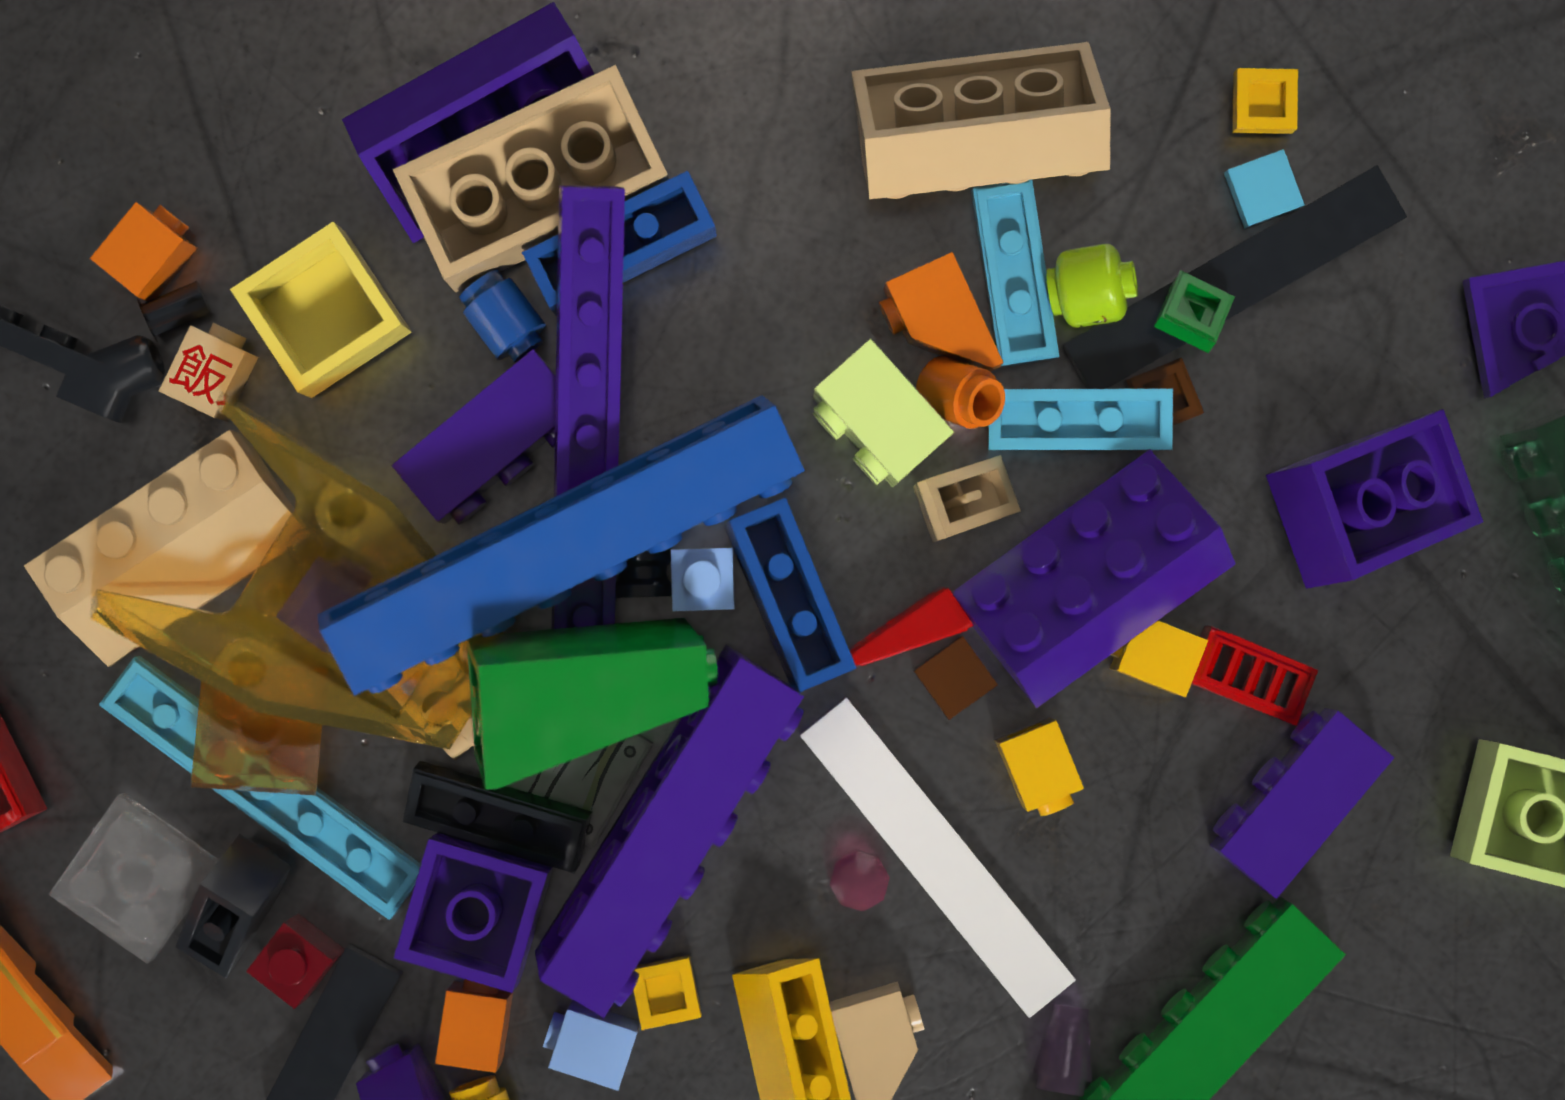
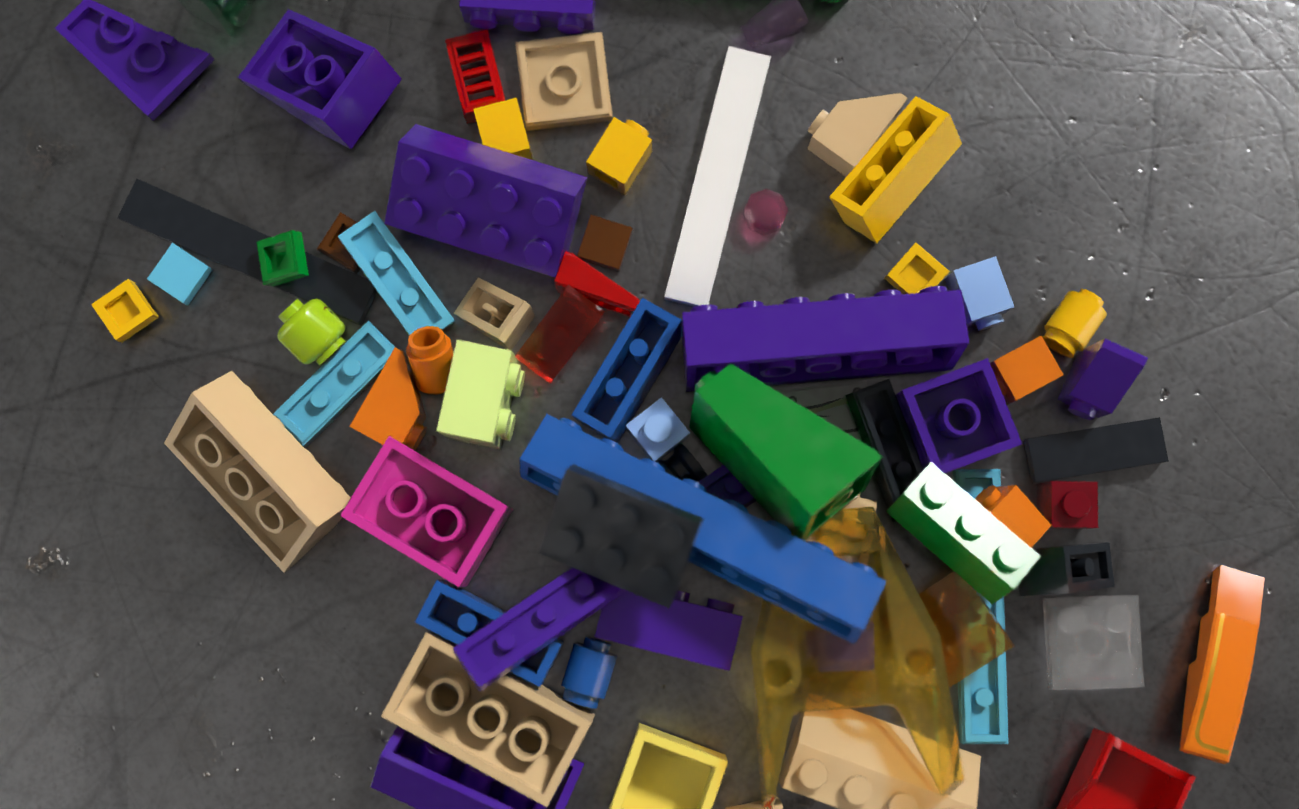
camera: 130 degrees left, 5 degrees down
none -> dark pink slope [340,436,513,587]
none -> tan tile [515,32,613,131]
none -> clear red plate [515,285,605,384]
none -> black plate [539,464,704,608]
none -> brick [886,462,1040,605]
none -> orange brick [975,485,1051,548]

